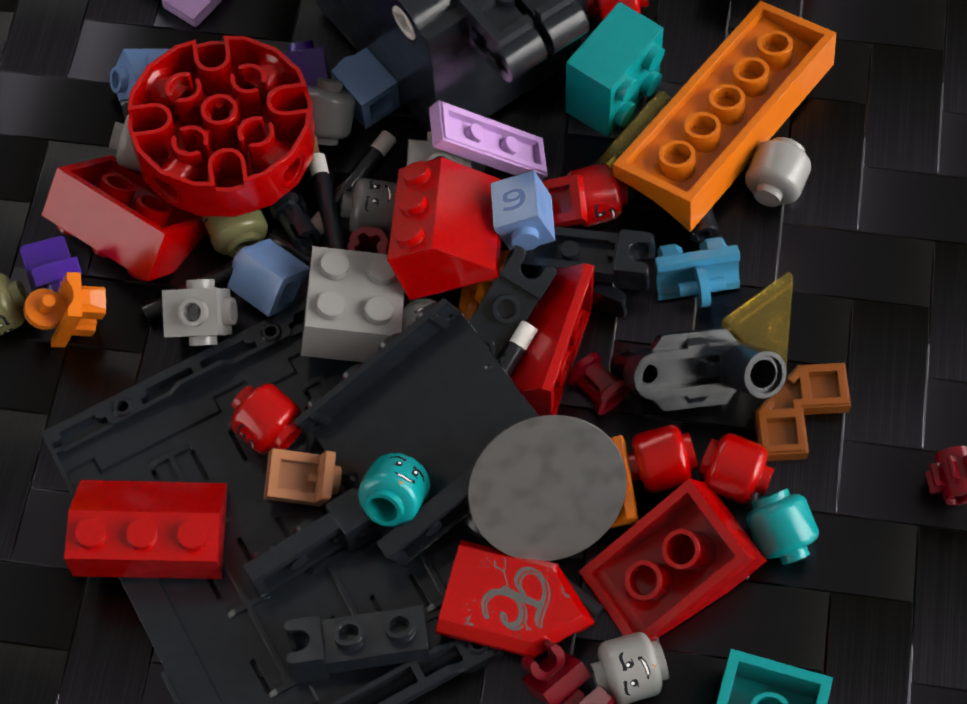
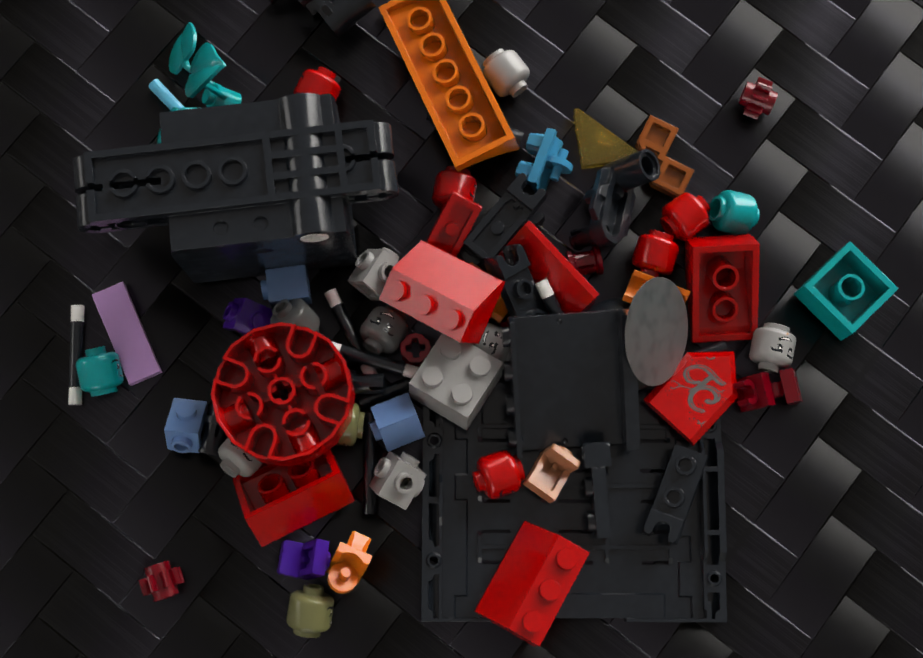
camera: 70 degrees left, 15 degrees up
teal head [358,453,431,527] -> none
lavender tile [429,100,548,181] -> none
medium blue brick [490,170,556,251] -> none
teal brick [565,1,665,138] -> none
clear yellow tile [596,91,672,169] -> none

